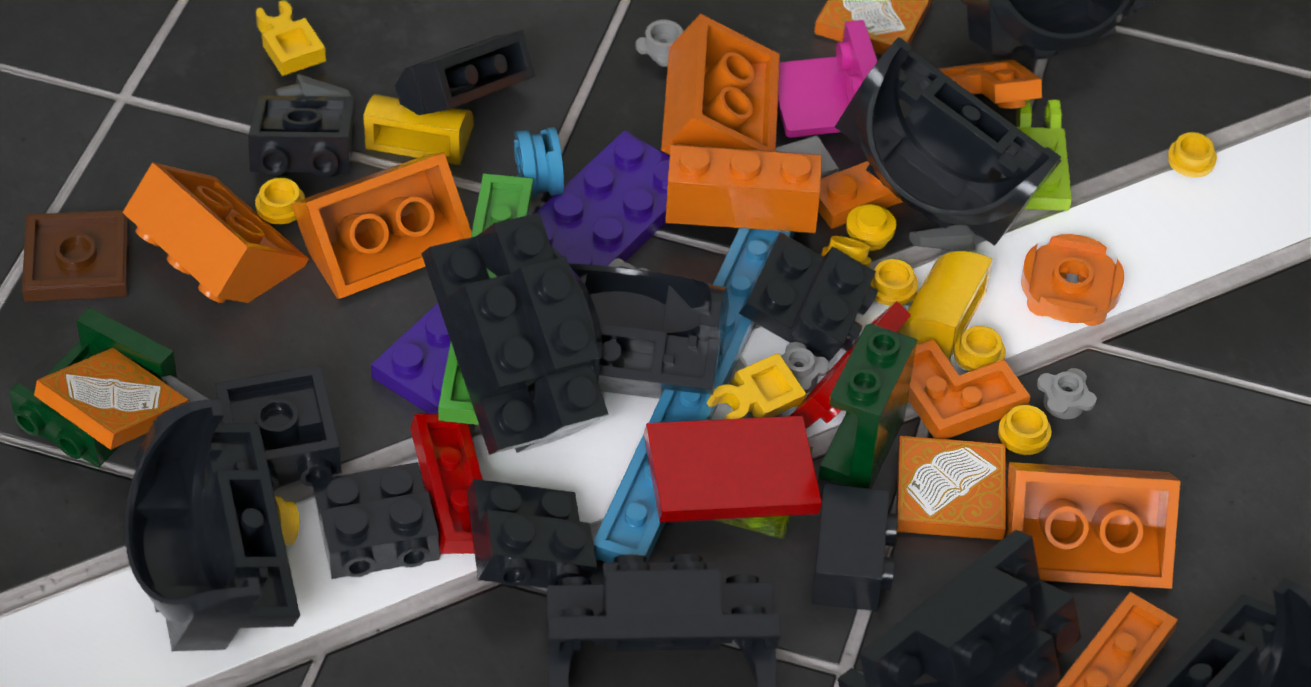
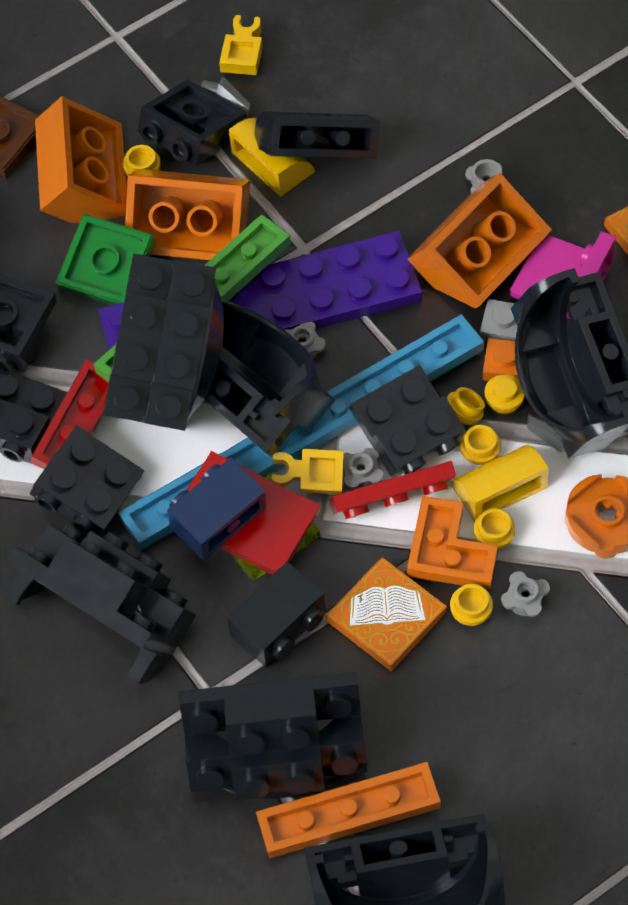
camera: 45 degrees right, 10 degrees up
dark azure wheel [514,127,564,199] -> none
orange slope [665,144,822,233] -> none
dark green panel [818,324,917,489] -> none
orange slope [1006,462,1180,589] -> none
none -> green plate [55,213,157,305]
none -> dark blue brick [167,457,266,561]

